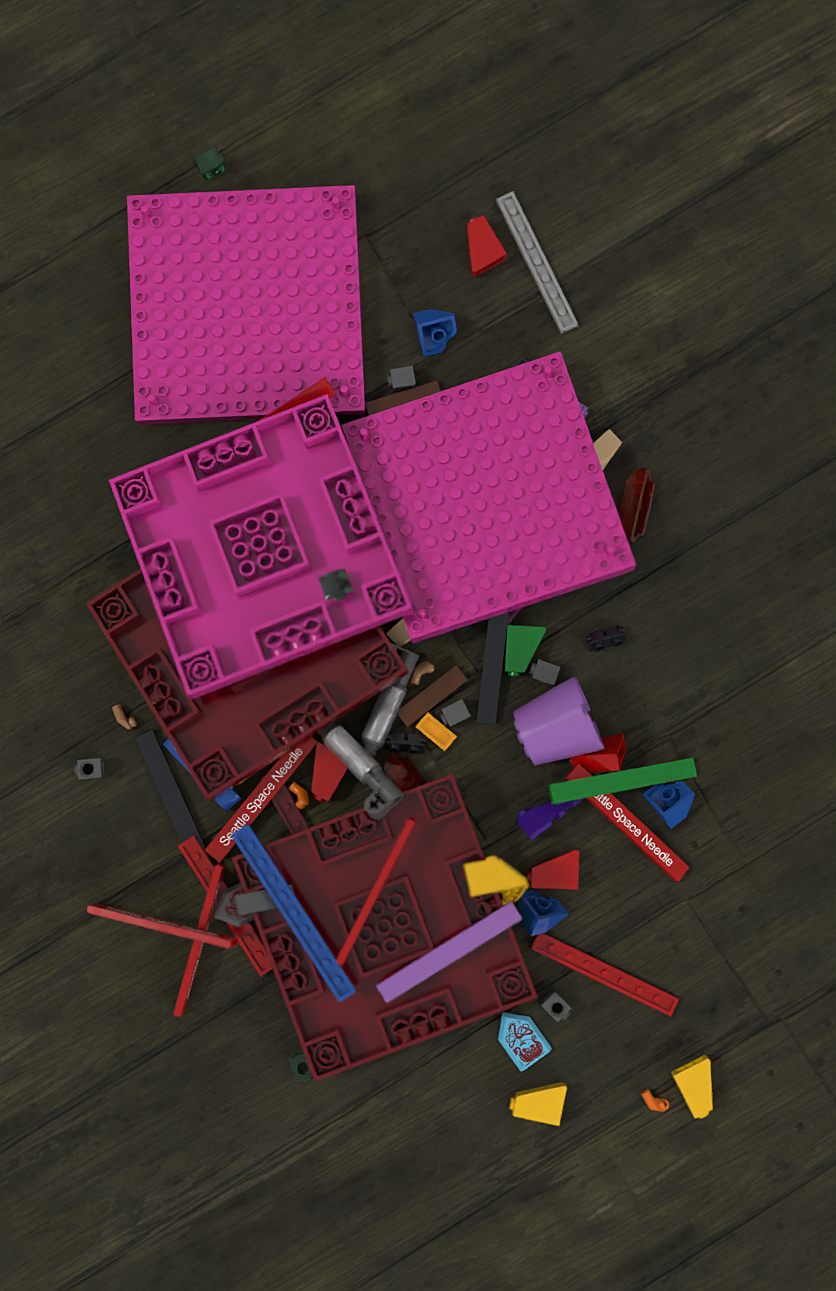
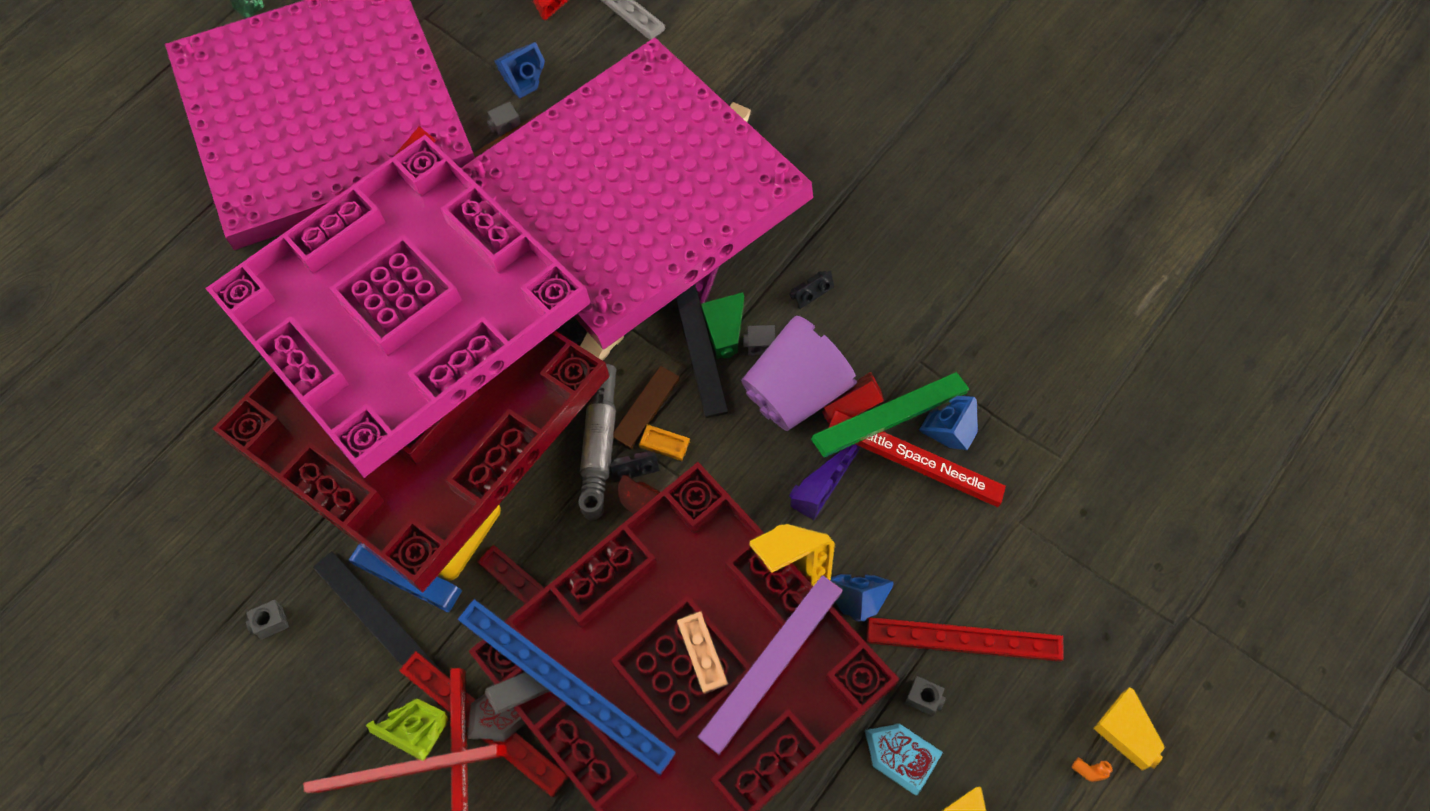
camera: 20 degrees left, 20 degrees down
medium nougat arm [112,705,137,730] -> none
red tile [205,736,318,863] -> none
orange arm [289,781,309,810] -> none
red slope [312,742,348,803] -> none
brick [318,569,353,601] -> none
piece [318,722,404,820] -> none
red tile [336,818,416,965] -> none
medium nougat arm [410,661,435,685] -> none
dark grey brick [440,699,471,727] -> none
red slope [527,849,579,889] -> none
clear red brick [619,467,655,542] -> none
none -> lime wing [366,699,449,761]
none -> light nougat tile [677,612,728,694]

